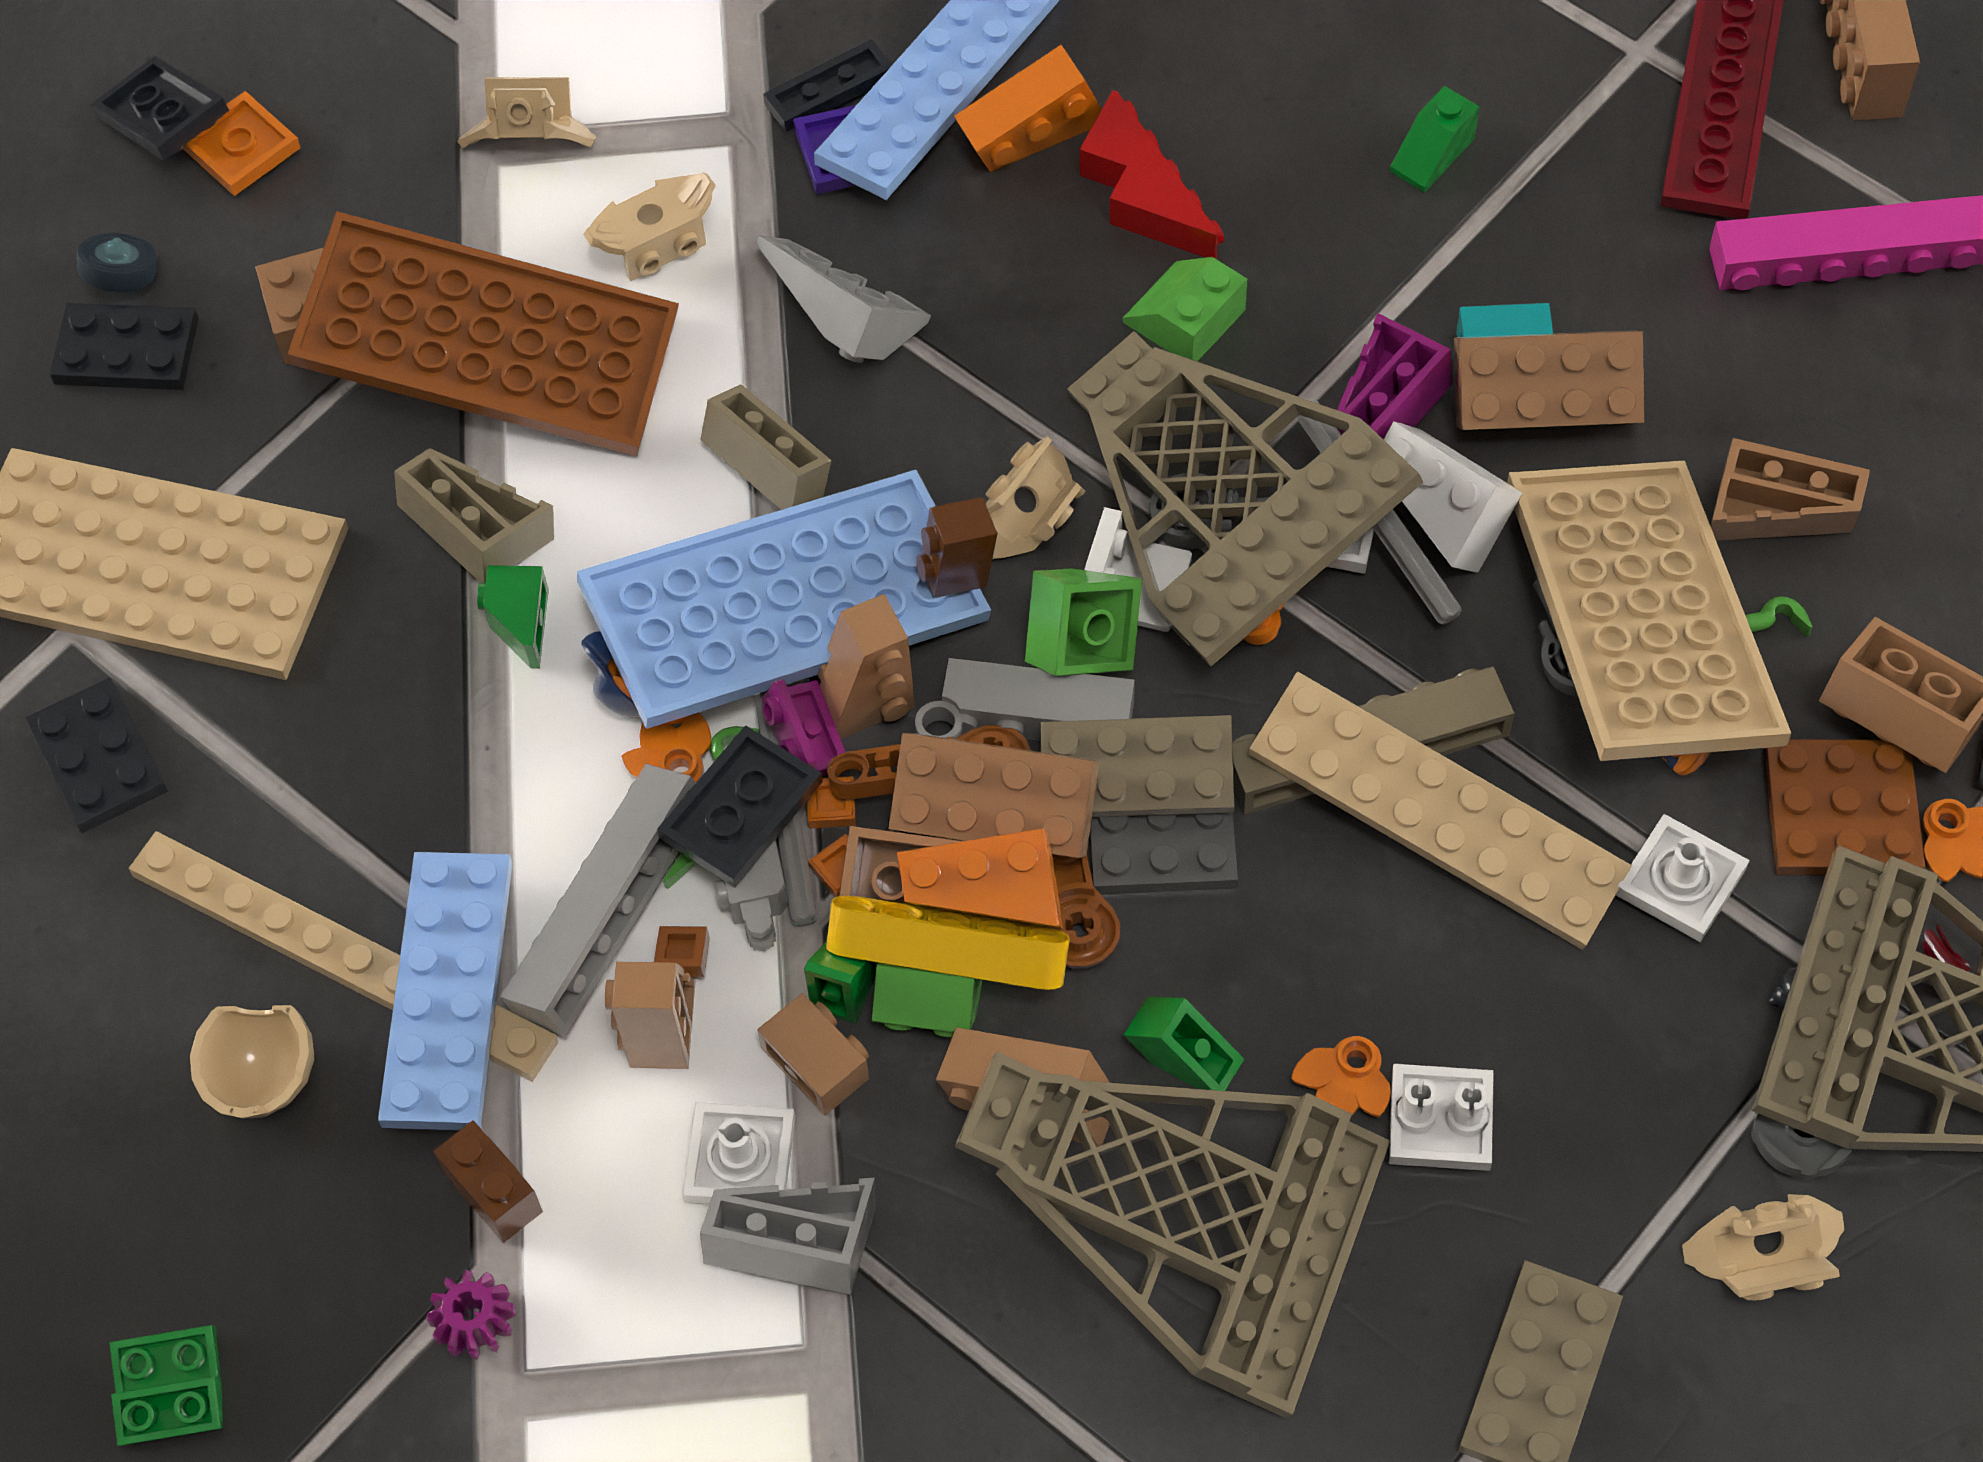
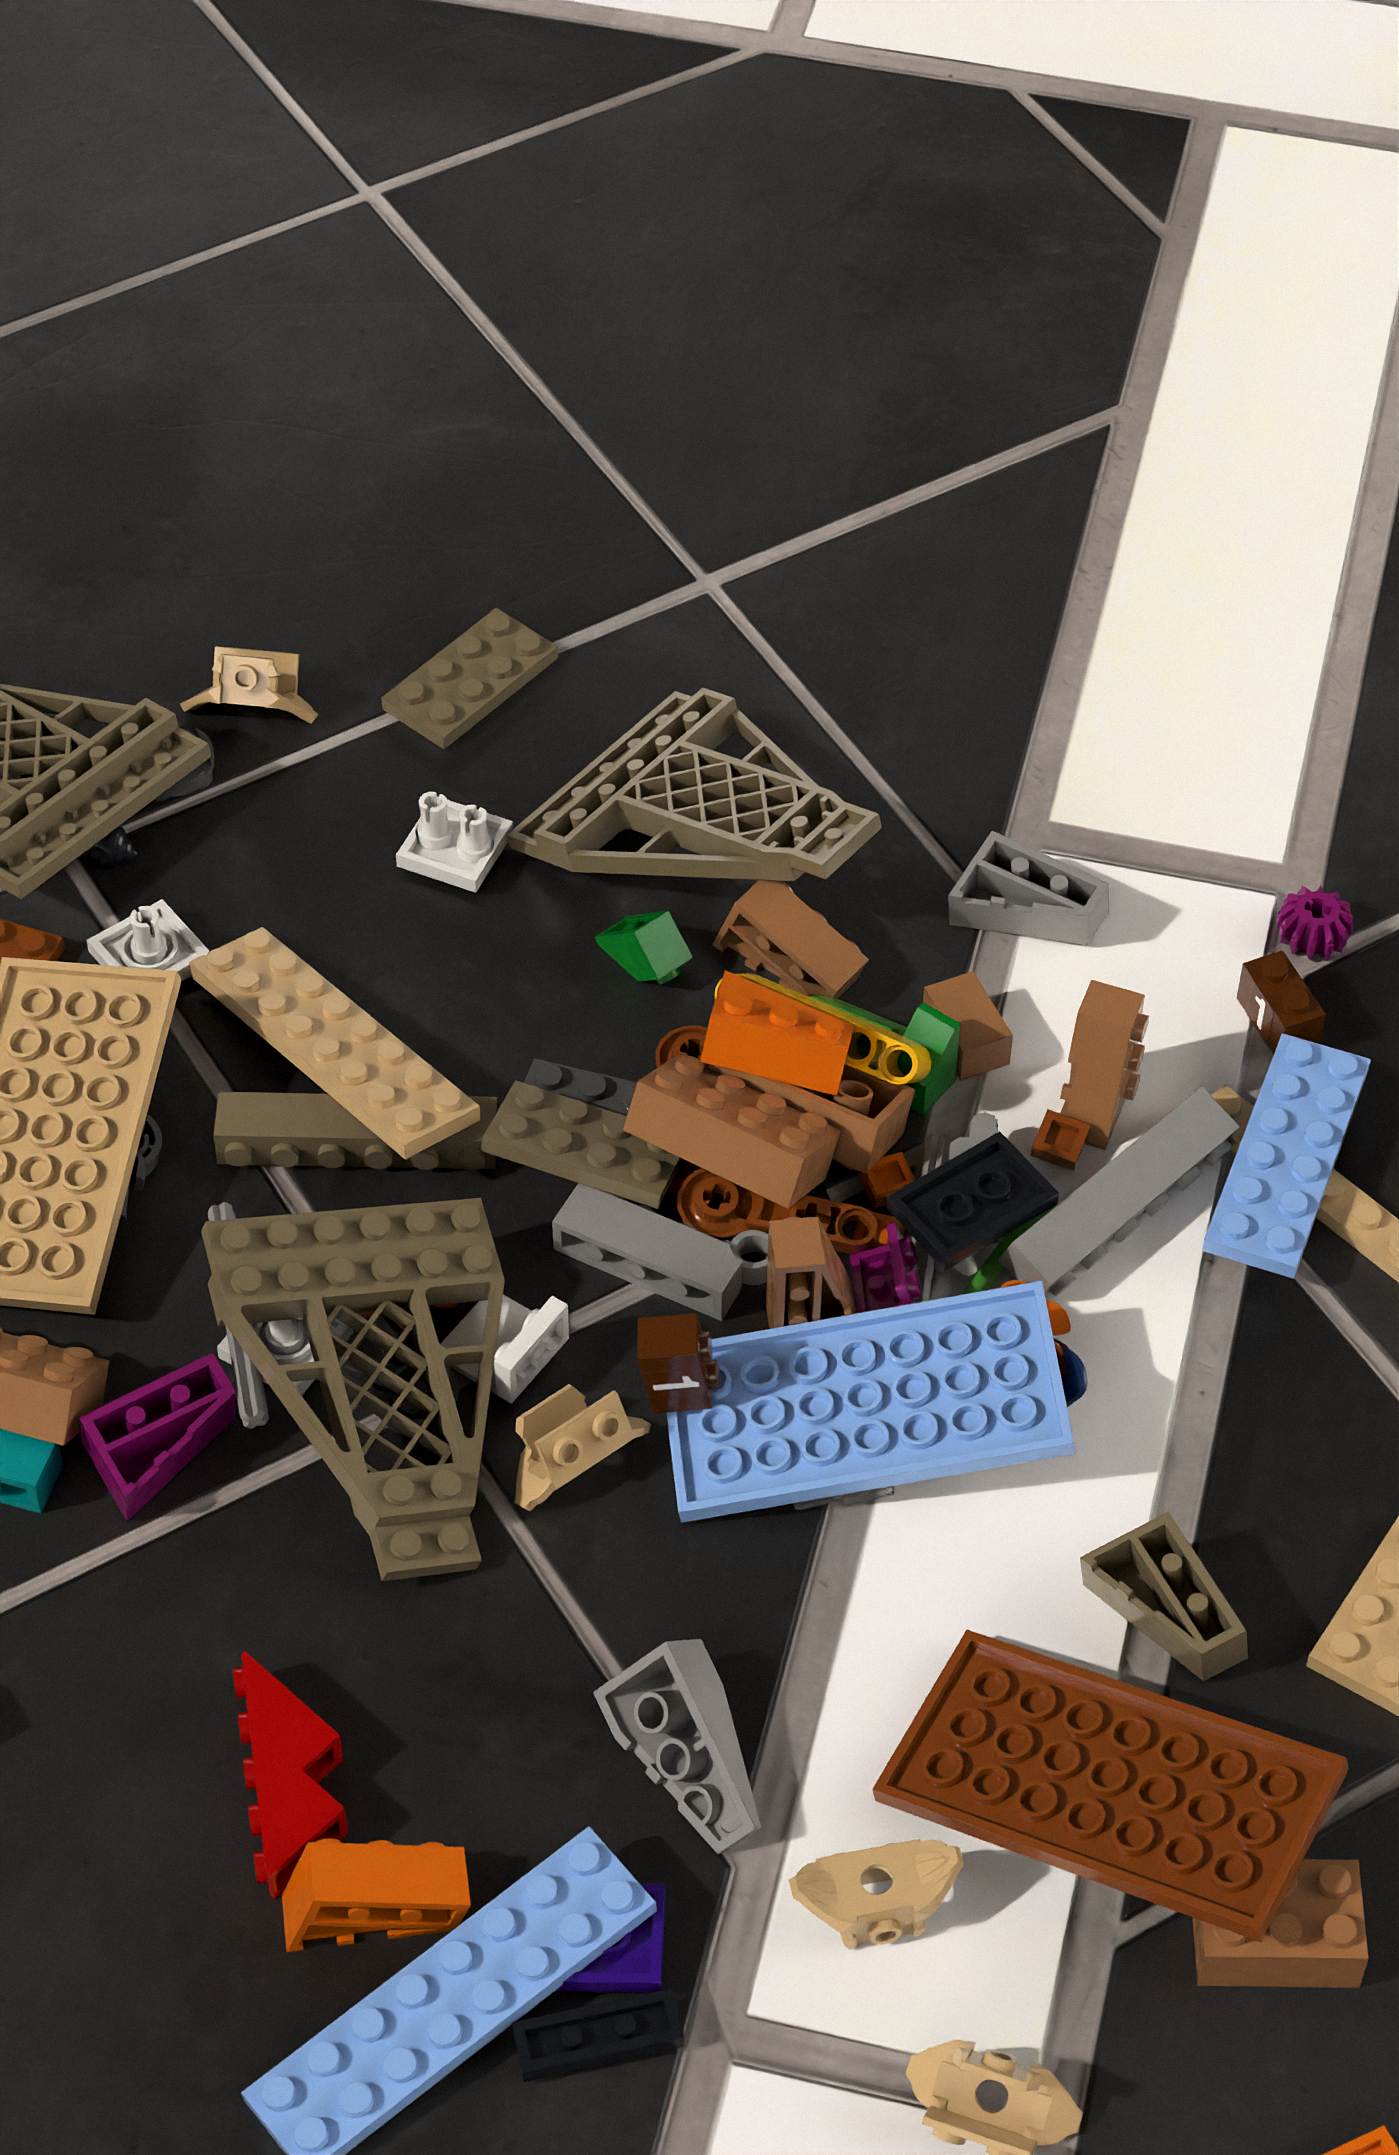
camera: 165 degrees left, 10 degrees down
green slope [477,565,549,669] -> none
white plate [682,1102,796,1204] -> none
dark tan brick [700,384,831,510] -> none
bright green slope [1025,569,1142,676] -> none
bright green slope [1123,257,1247,362] -> none
orange plate [1292,1036,1391,1117] -> none
white wedge [1384,421,1522,573] -> none

